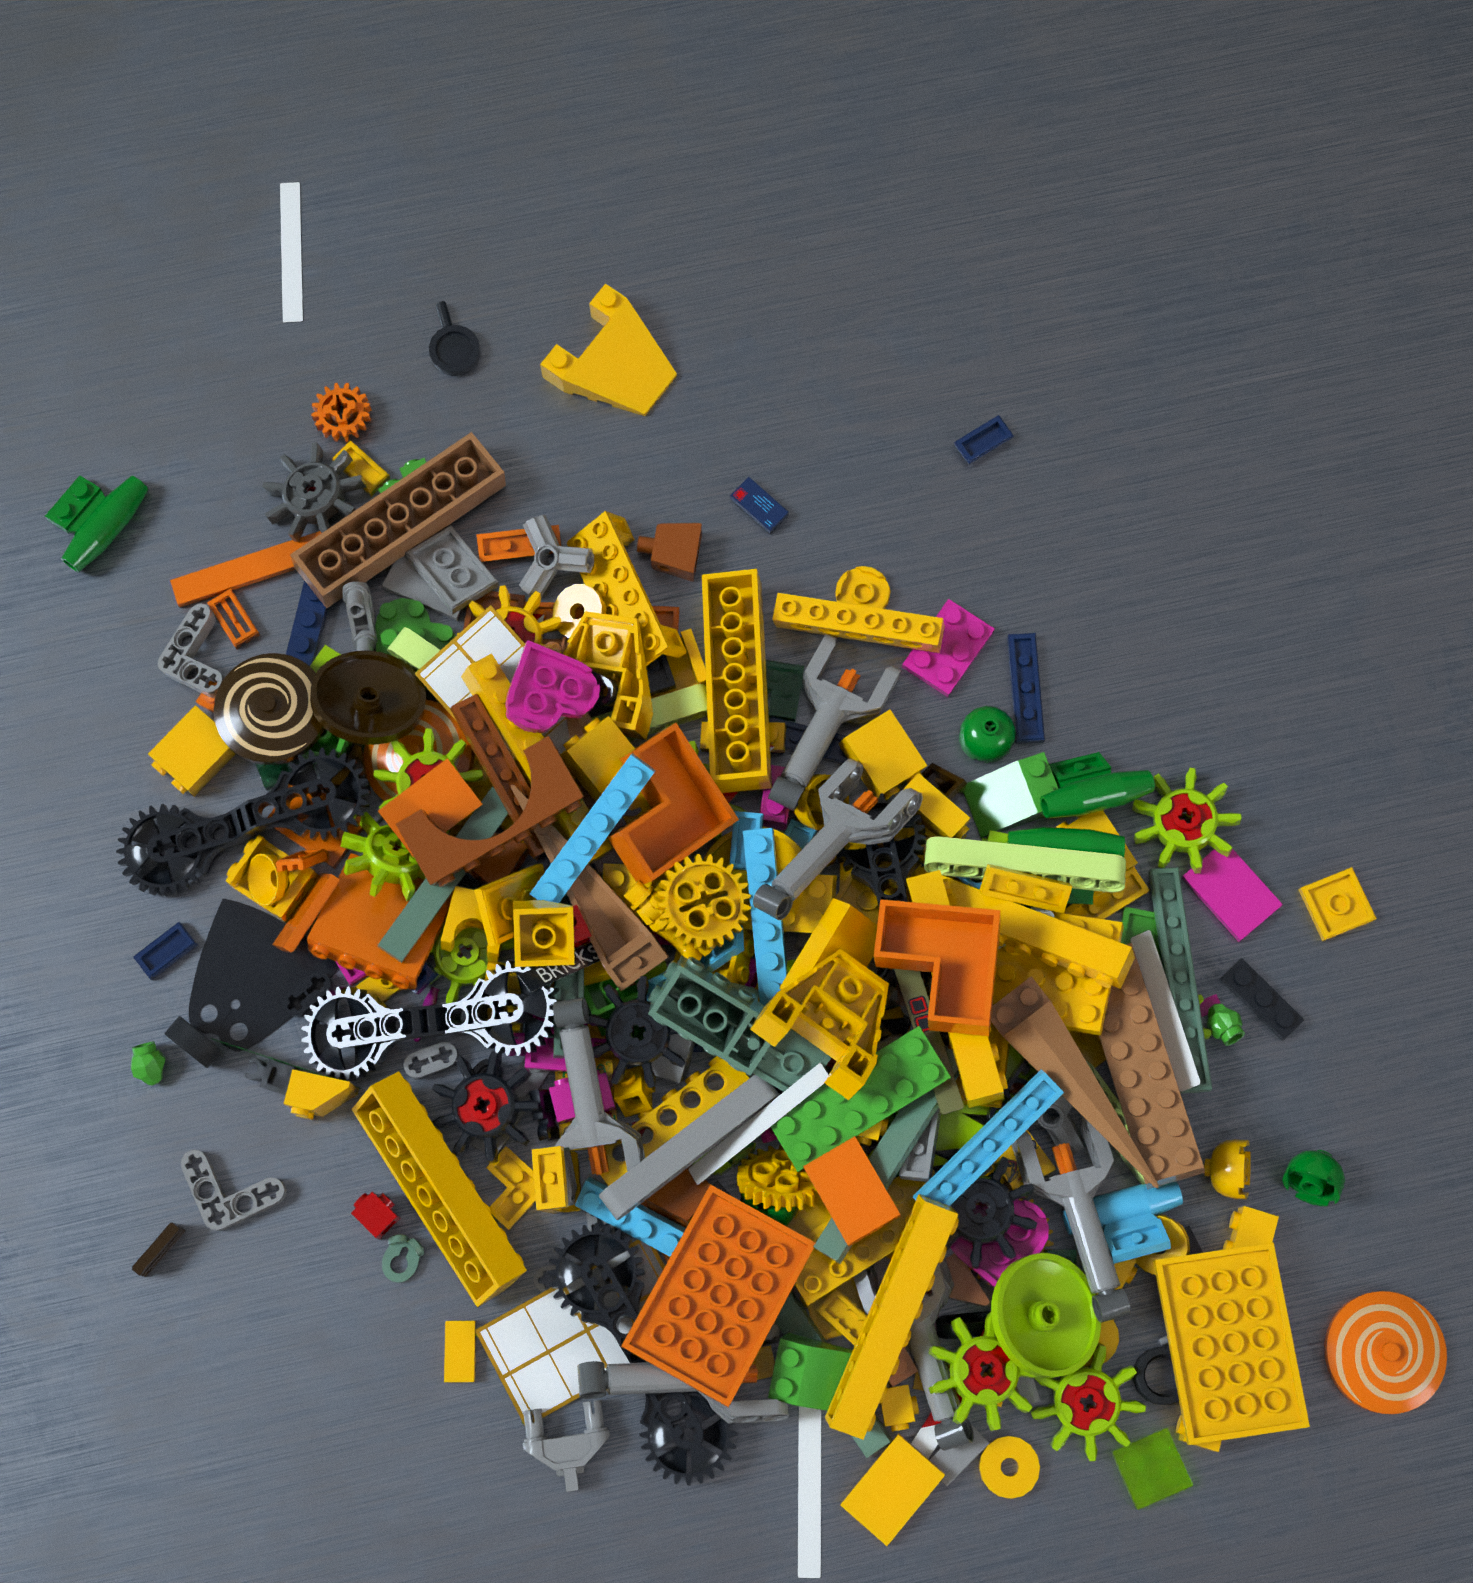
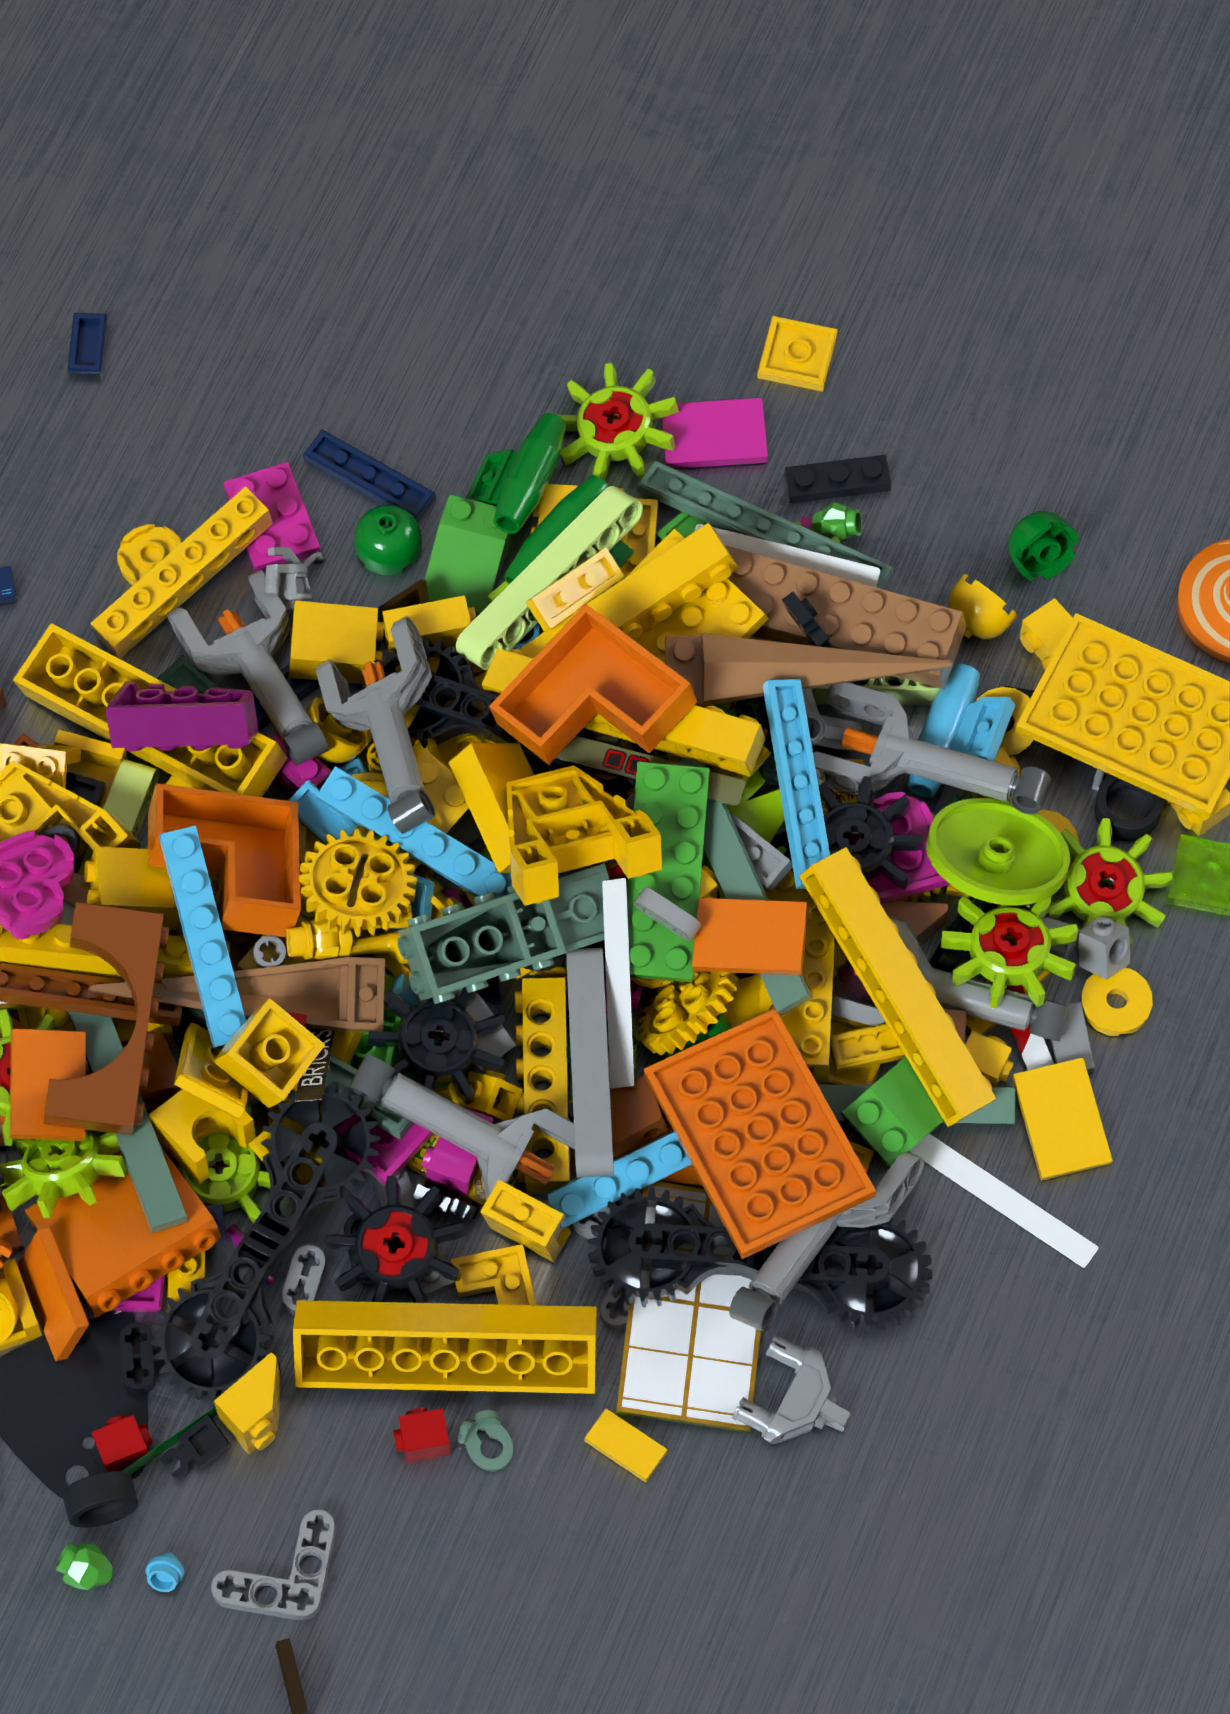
camera: 55 degrees left, 10 degrees down
none -> red brick [91,1415,153,1472]
none -> magenta wedge [105,682,258,751]
none -> medium azure plate [146,1552,185,1592]
none -> light grey bush [253,936,286,968]
none -> light grey piece [264,547,325,612]
none -> light grey beam [634,887,701,941]
none -> black plate [782,592,832,648]
none -> light grey brick [1078,916,1130,980]

